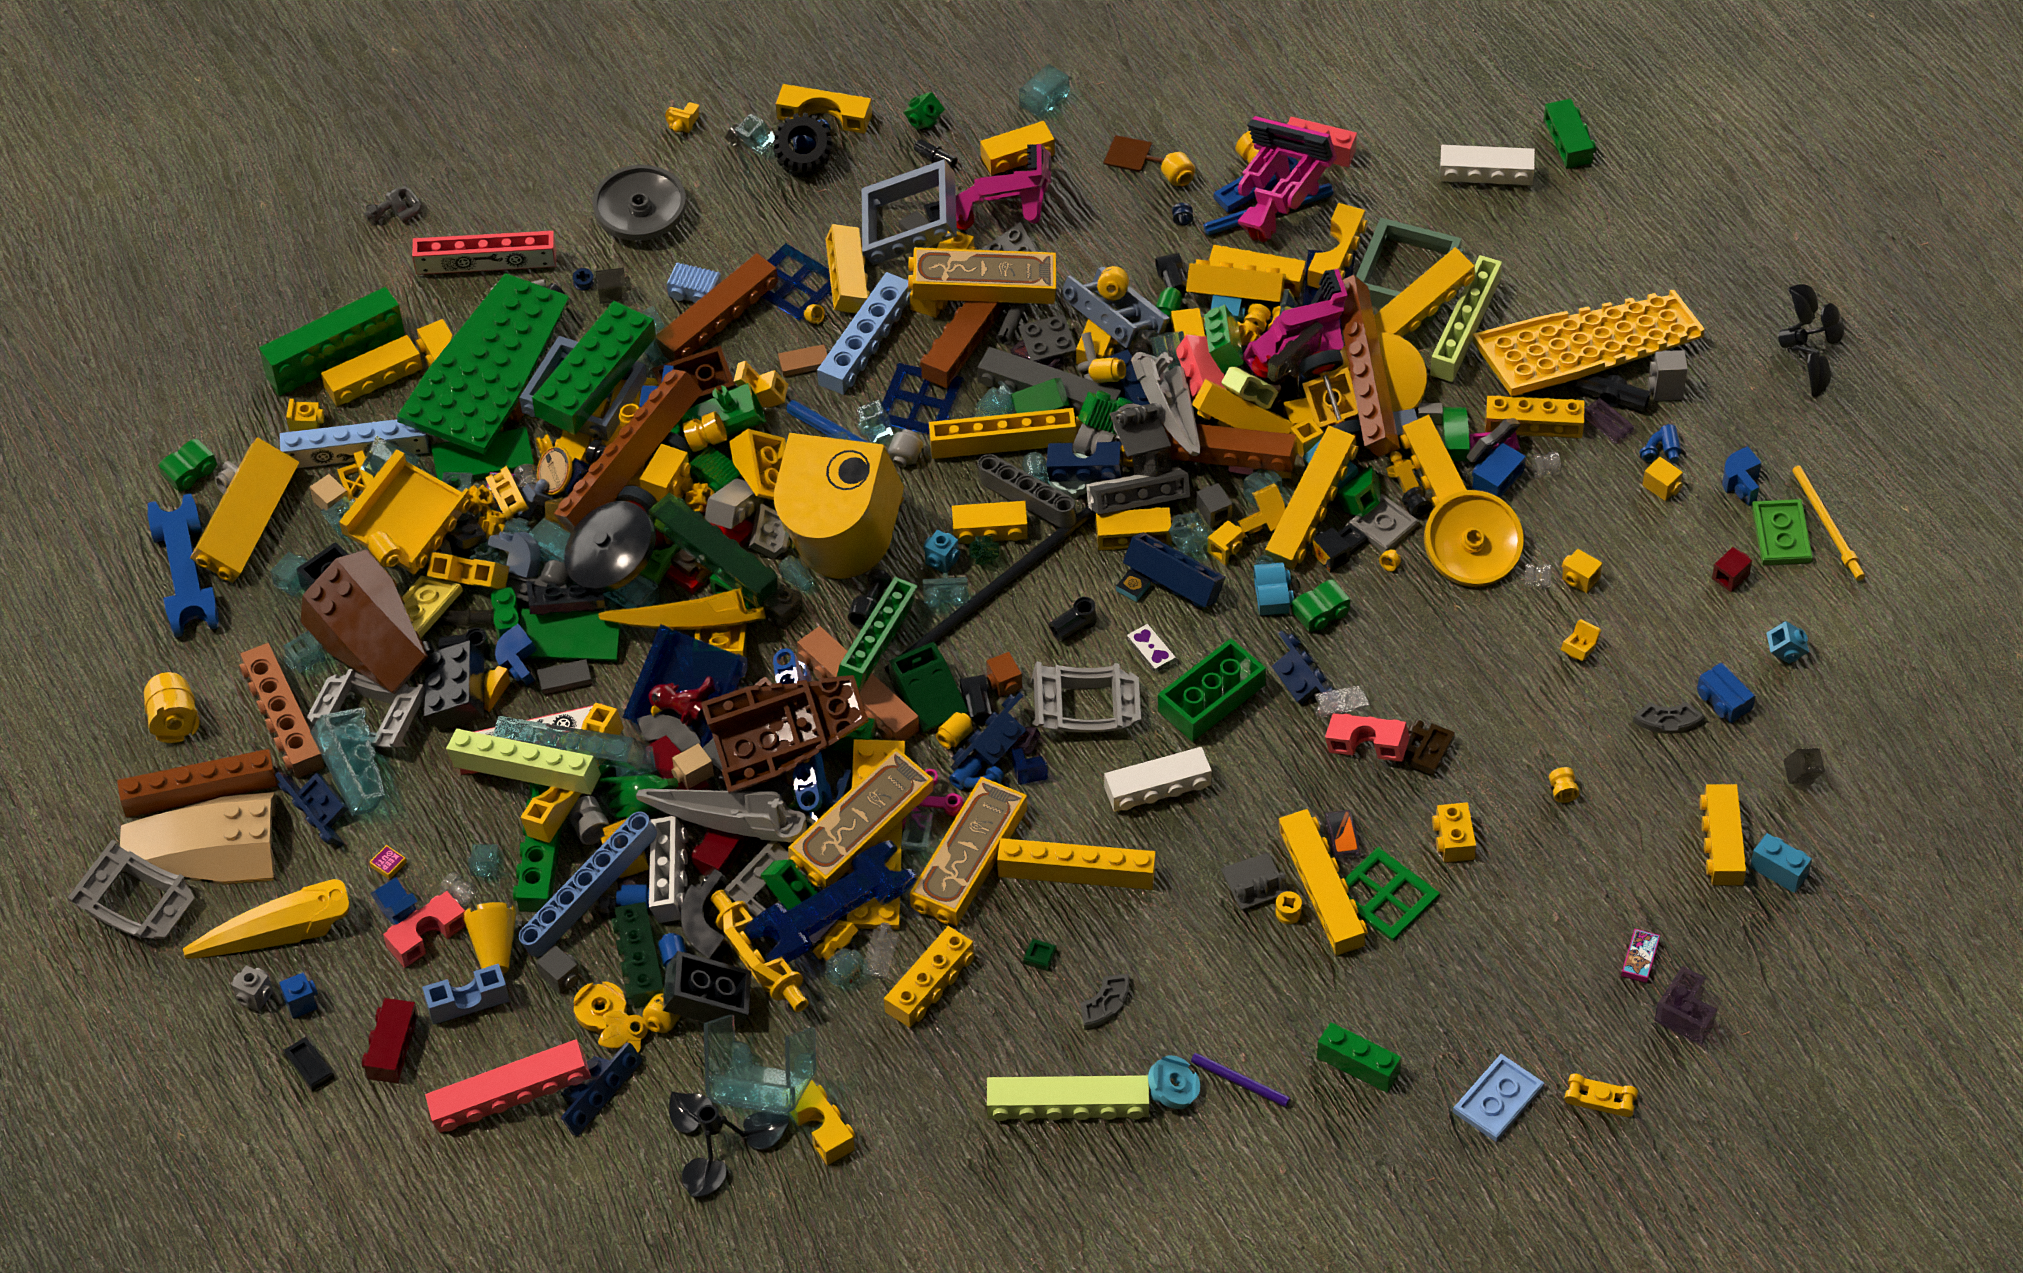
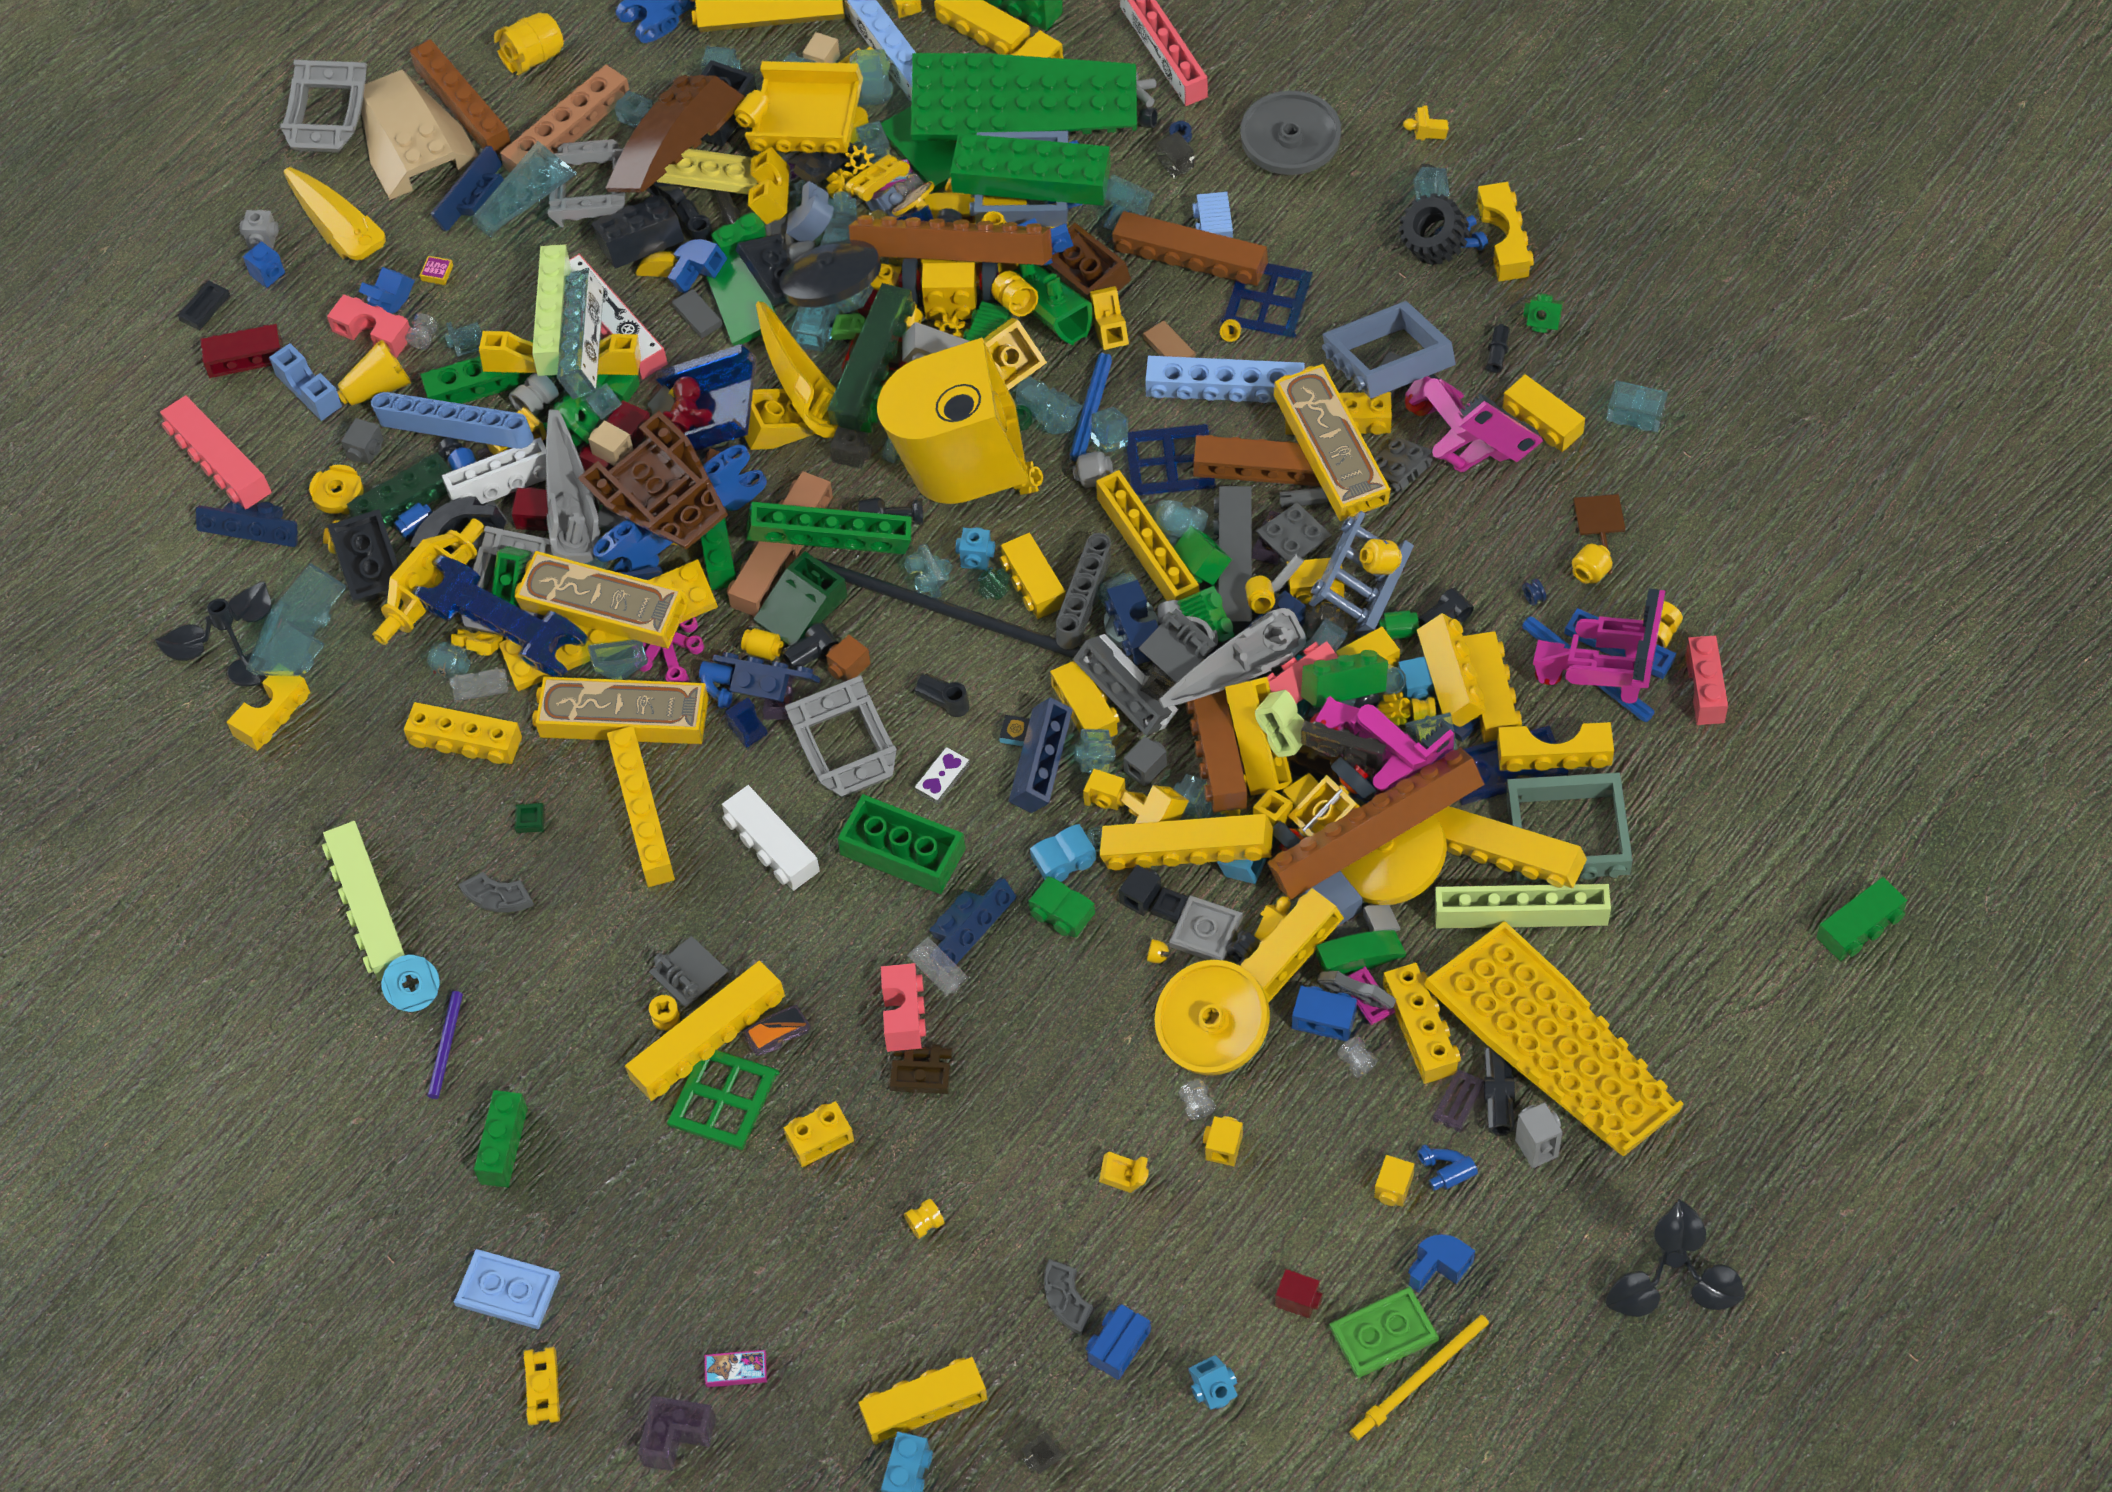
camera: 70 degrees right, 5 degrees up
yellow plate [598,1010,648,1053] -> none
yellow brick [825,224,870,313] -> none
green slope [1336,465,1381,517] -> none
white brick [1439,145,1534,185] -> none

